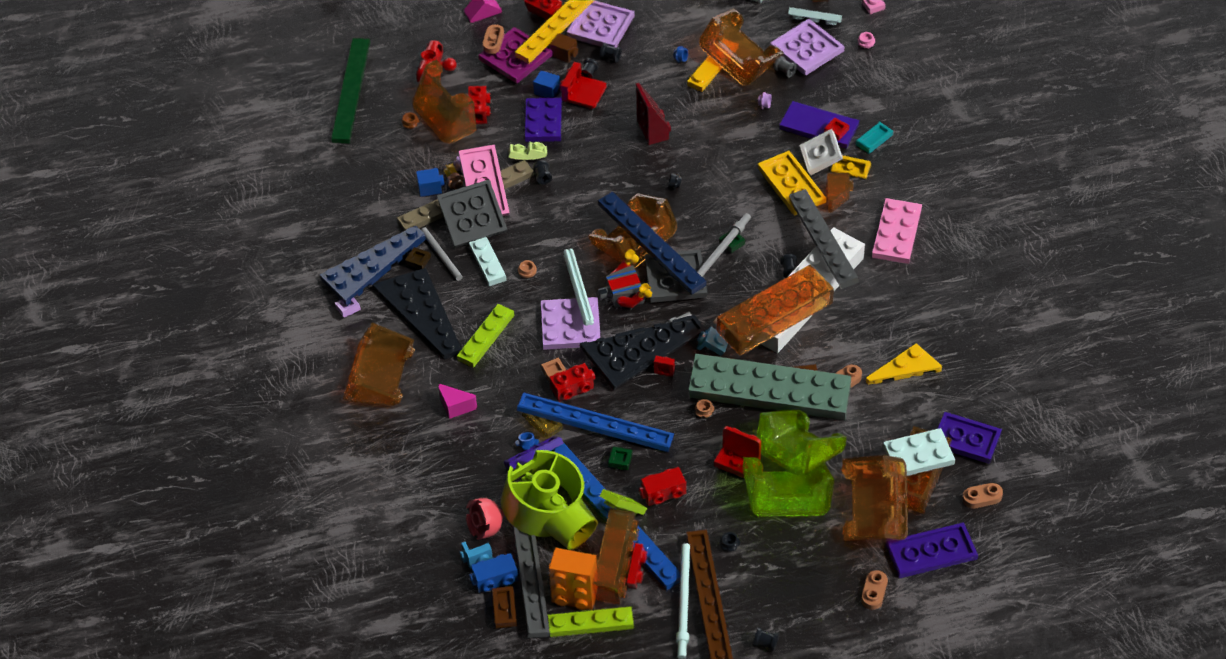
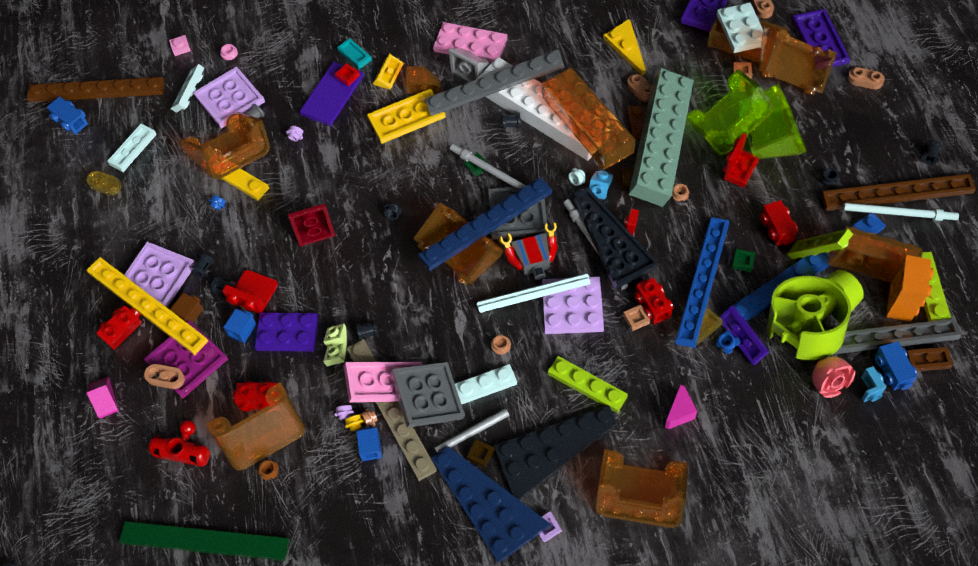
camera: 85 degrees left, 10 degrees up
white plate [800,129,843,175] -> none
none -> light grey slope [449,48,490,82]

